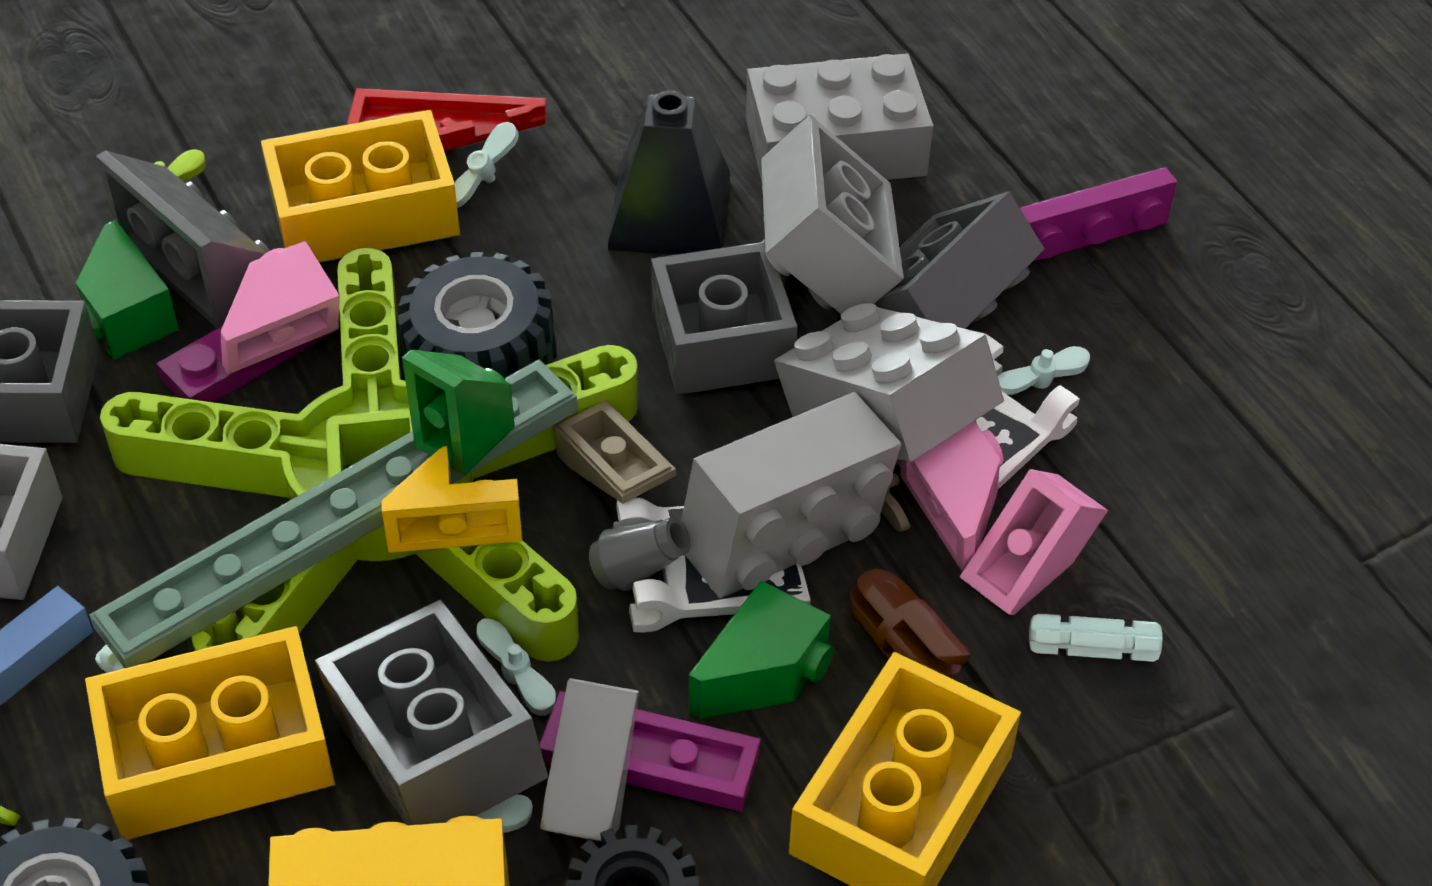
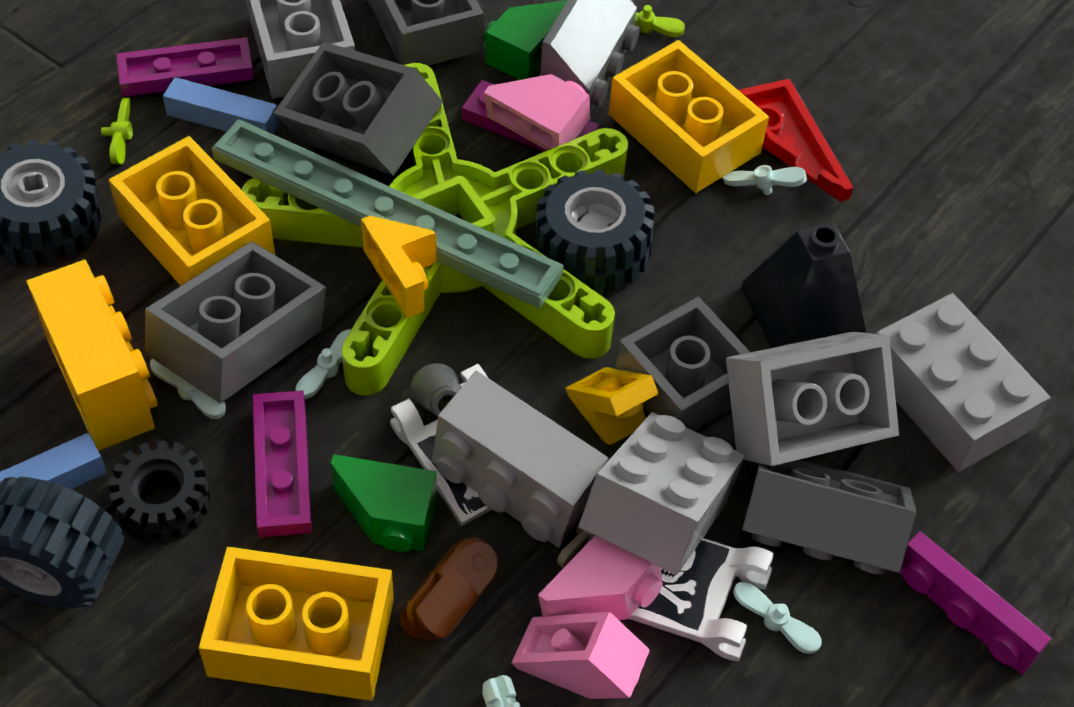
camera: 65 degrees right, 5 degrees up
green slope [402,350,515,476] -> none
light grey slope [540,678,639,841] -> none
dark tan slope [553,401,676,504] -> none
none -> dark grey brick [274,42,443,176]
none -> yellow slope [565,367,659,445]

